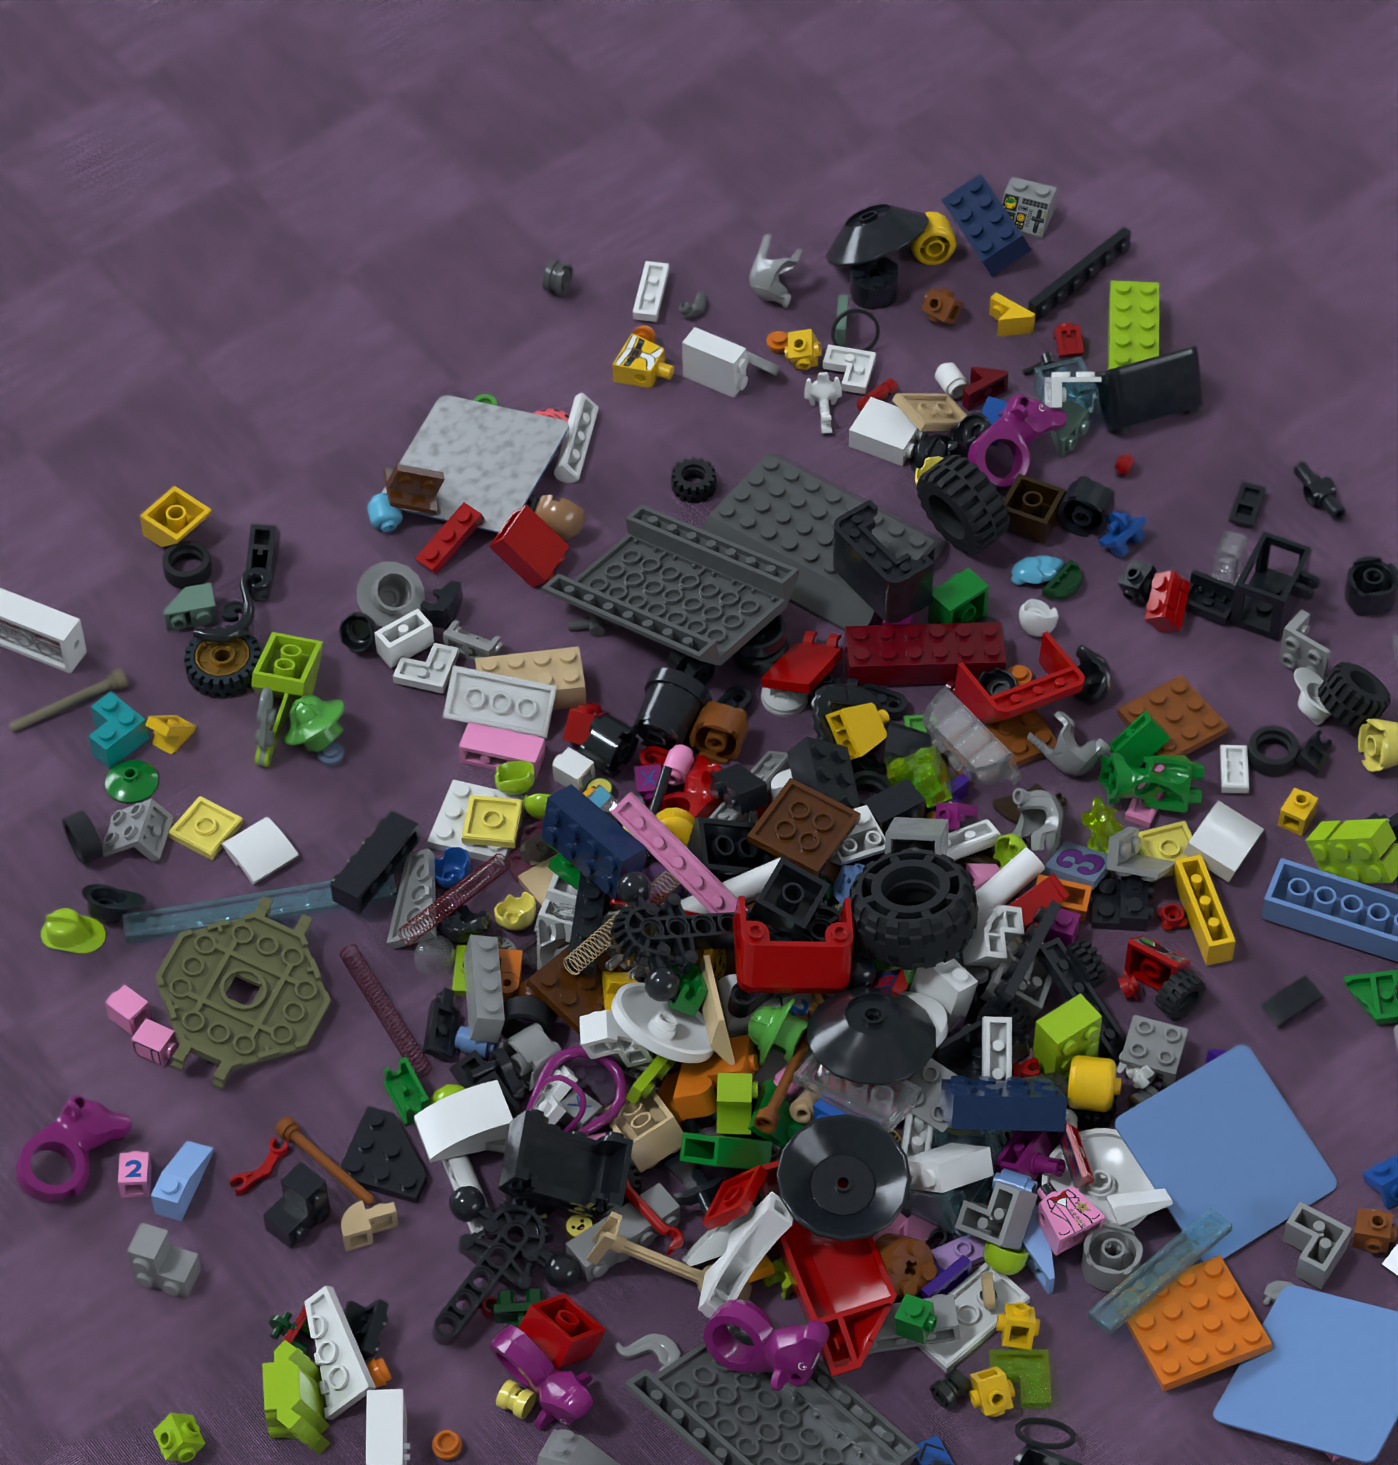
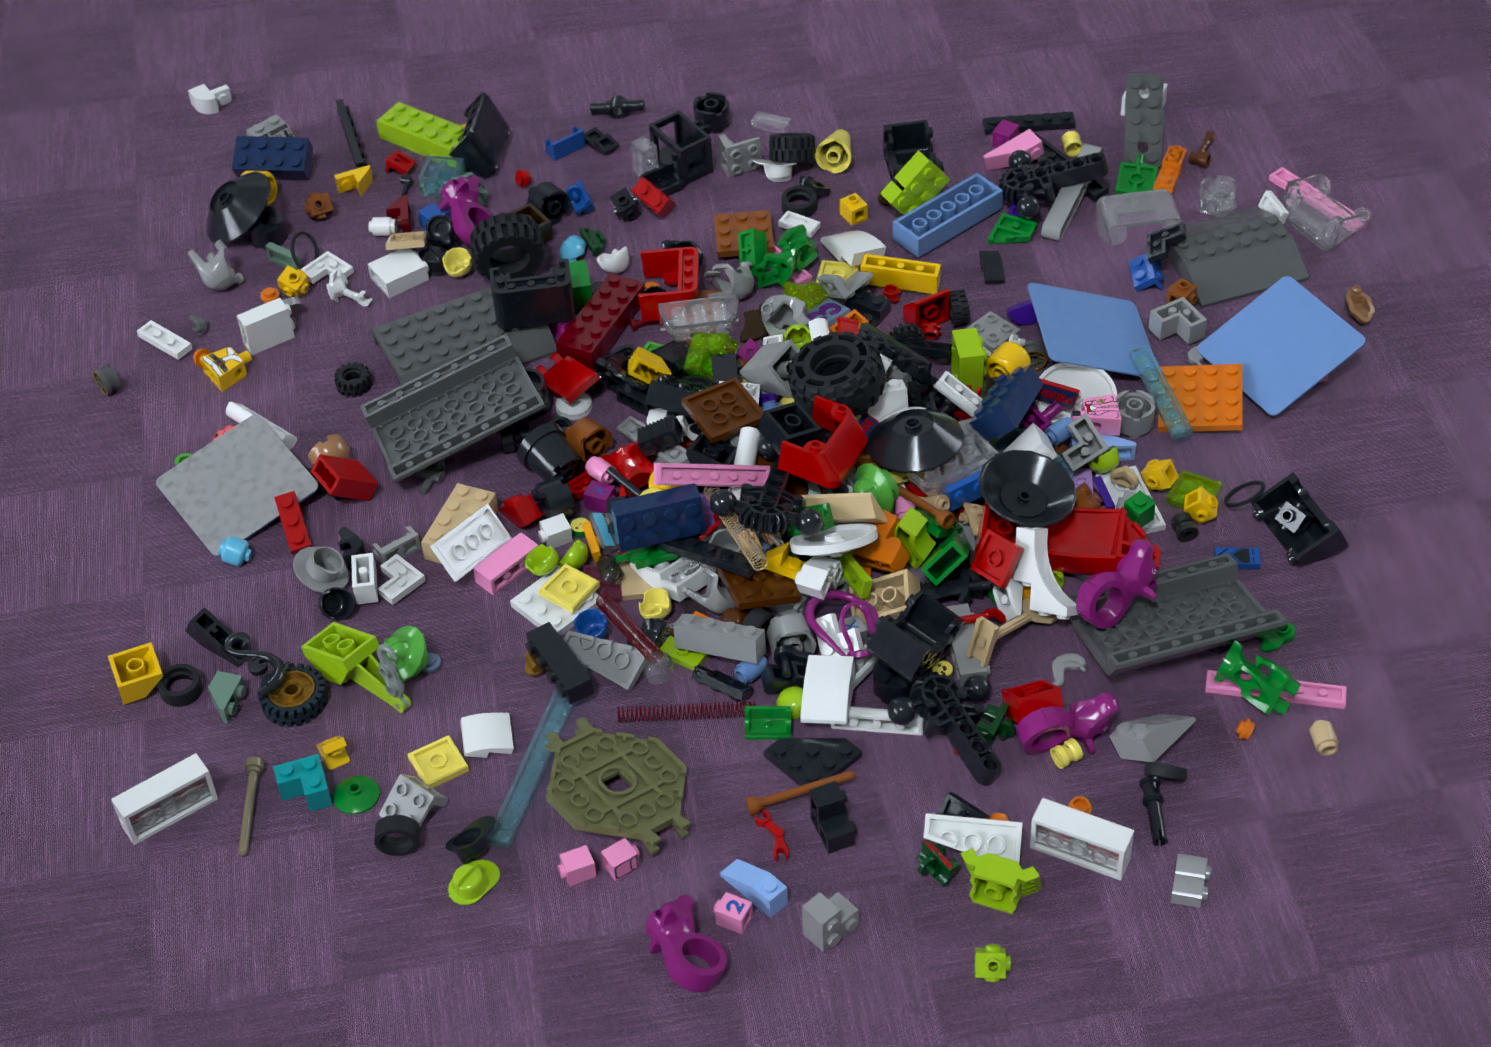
camera: 60 degrees left, 5 degrees down
tan brick [341,1200,399,1251] -> none
reddish brown bracket [383,464,445,514] -> none
red axle [856,378,898,411] -> none
white bracket [1045,372,1102,407] -> none
white slope [1106,1188,1173,1226] -> none
none -> white brick [188,84,232,114]
none -> blue hinge [545,126,585,161]

